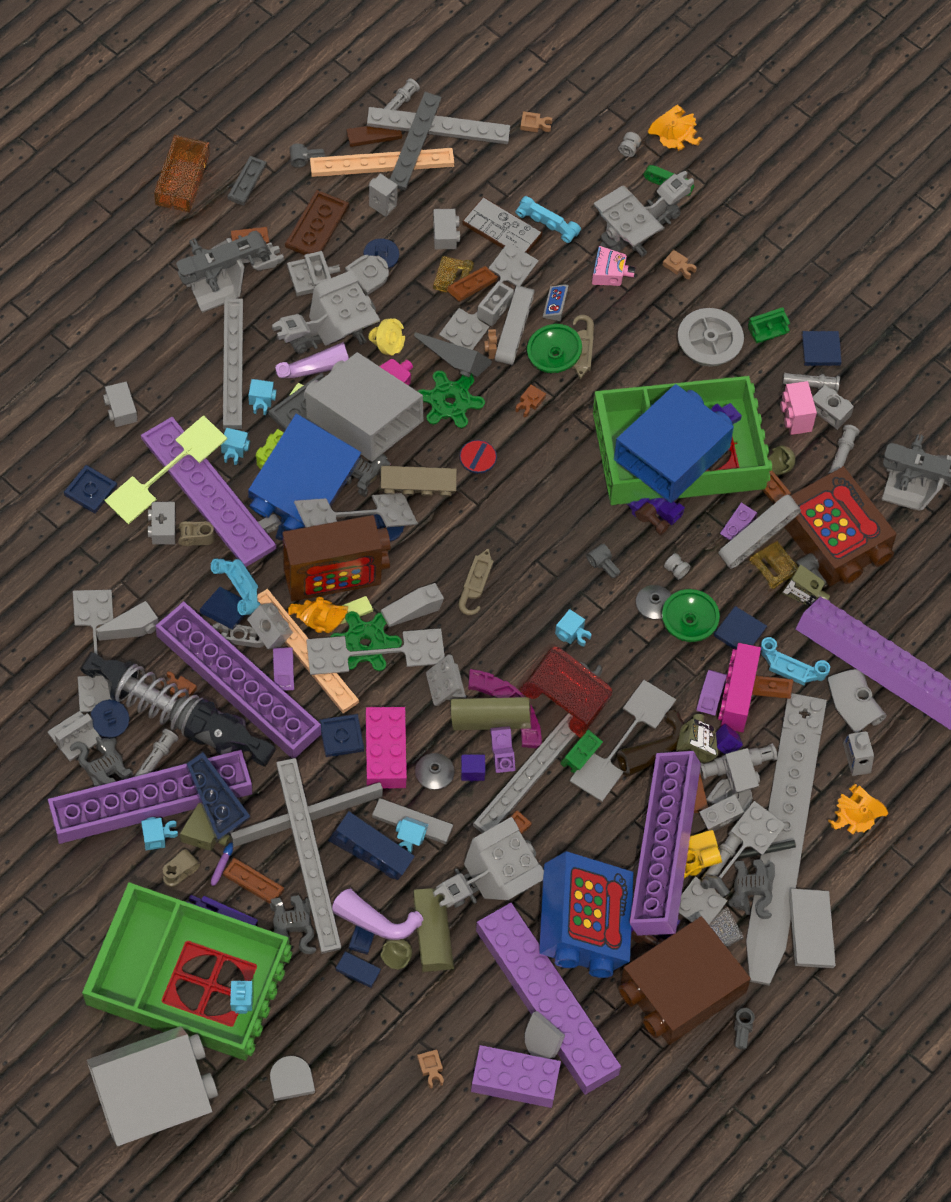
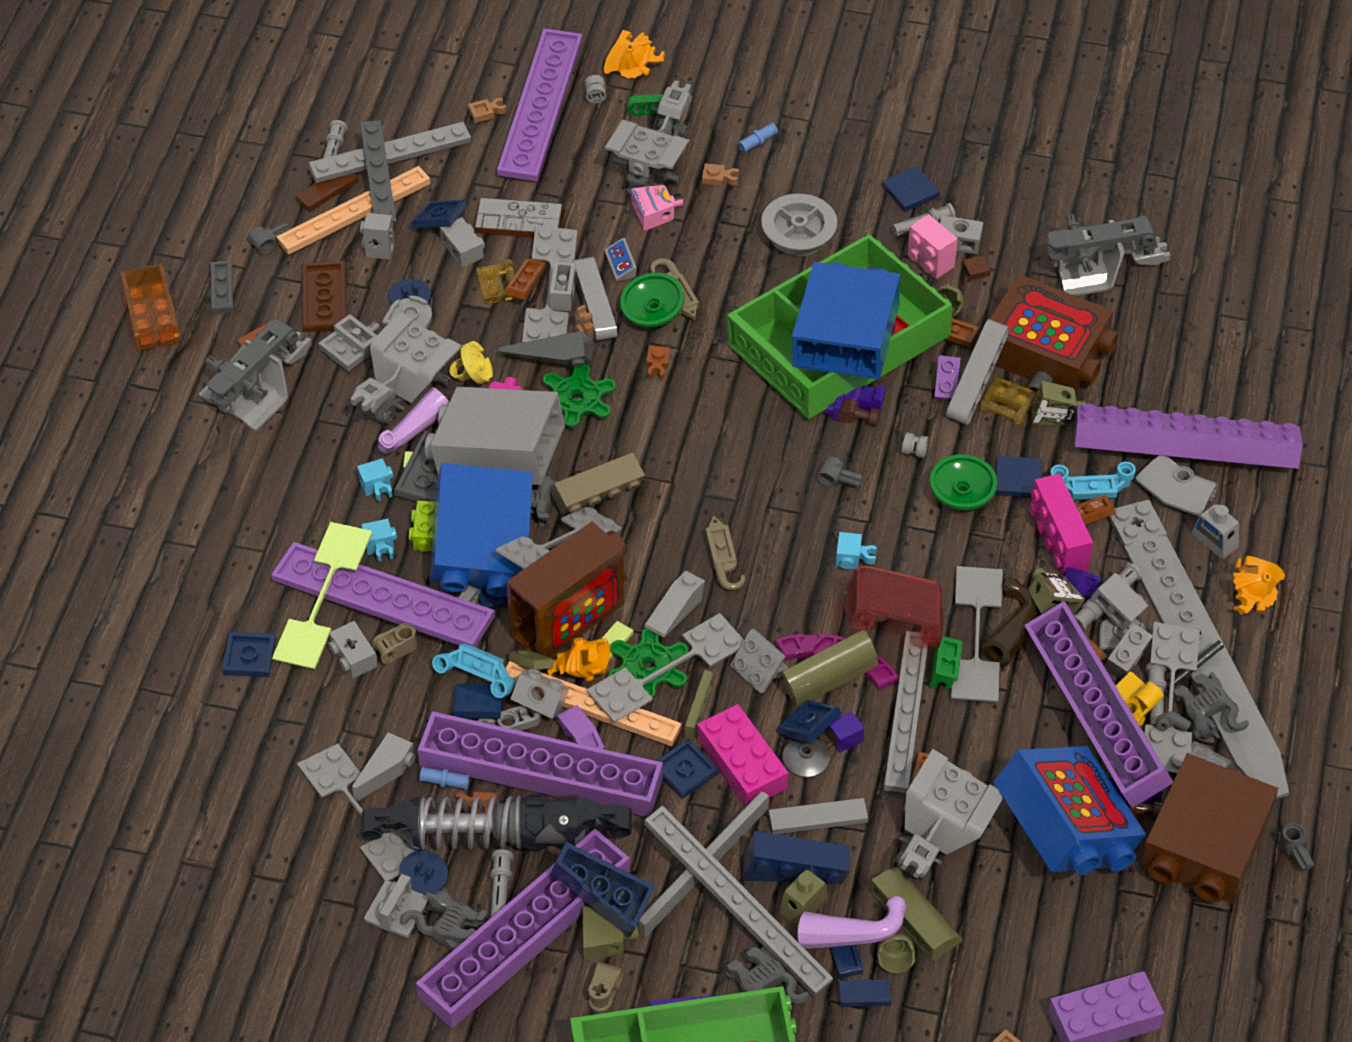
camera: 25 degrees left, 10 degrees down
light grey brick [103,381,137,427] -> none
medium azure brick [141,817,178,850] -> none
medium lavender piece [211,843,233,886] -> none
light grey plate [223,299,243,429] -> none
dark orange tile [223,858,284,904] -> none
medium azure brick [396,817,429,853] -> none
red piece [459,440,497,474] -> none
medium lavender brick [476,903,621,1095] -> none
medium lavender slope [490,726,515,773] -> none
medium azure plate [515,196,581,243] -> none
light grey tile [525,1011,565,1059] -> none
flat silver dish [636,585,672,620] -> none
medium lavender slope [697,670,727,715] -> none
green hinge [748,307,790,344] -> none
light grey tile [789,889,836,968] -> none
light grey pin [828,425,860,474] -> none
none -> dark blue tile [412,200,467,228]
none -> medium blue pin [419,766,470,790]
none -> medium lavender plate [497,28,583,182]
none -> olive tile [509,650,554,670]
none -> olive tile [685,670,713,741]
none -> medium blue pin [738,122,778,153]
none -> dark blue tile [777,700,842,743]
none -> olive torso [779,870,828,930]
none -> reddish brown tile [963,256,990,280]

